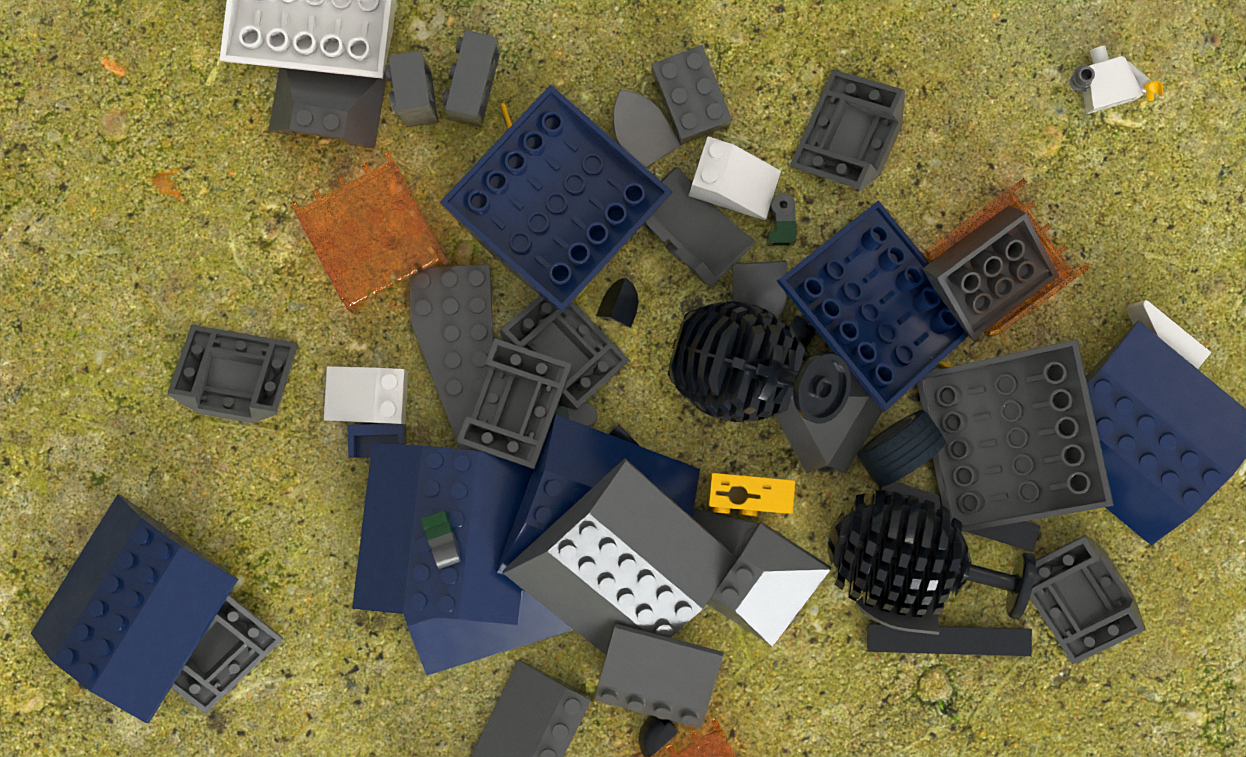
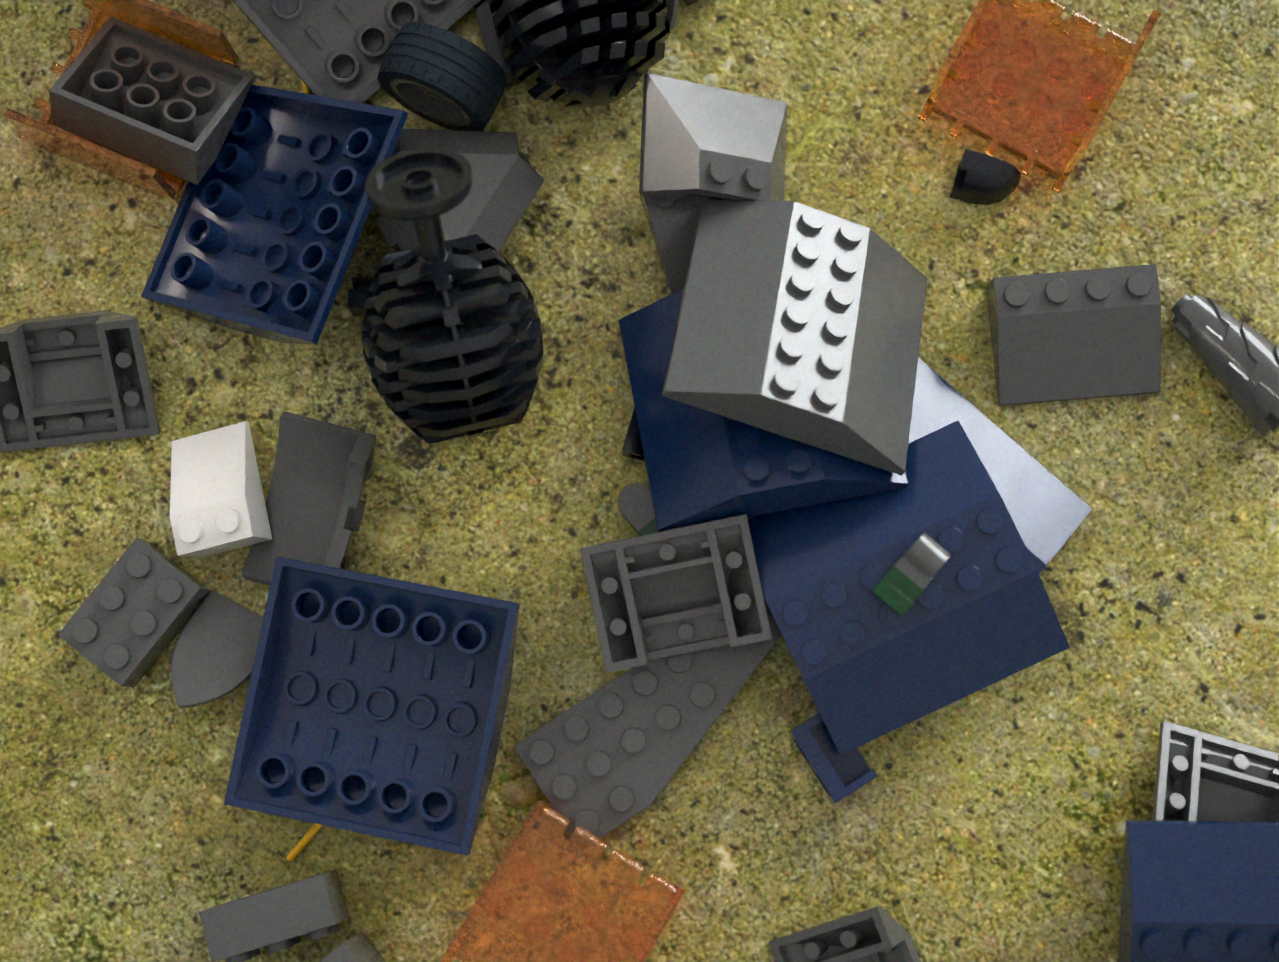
camera: 110 degrees left, 5 degrees down
white slope [324,366,408,424] -> none
dark grey slope [500,296,629,410] -> none
dark grey slope [594,623,724,728] -> none
black brick [596,278,639,328] -> none
yellow piece [706,473,795,516] -> none
dark grey shield [733,260,787,318] -> none
leg [767,193,796,246] -> none

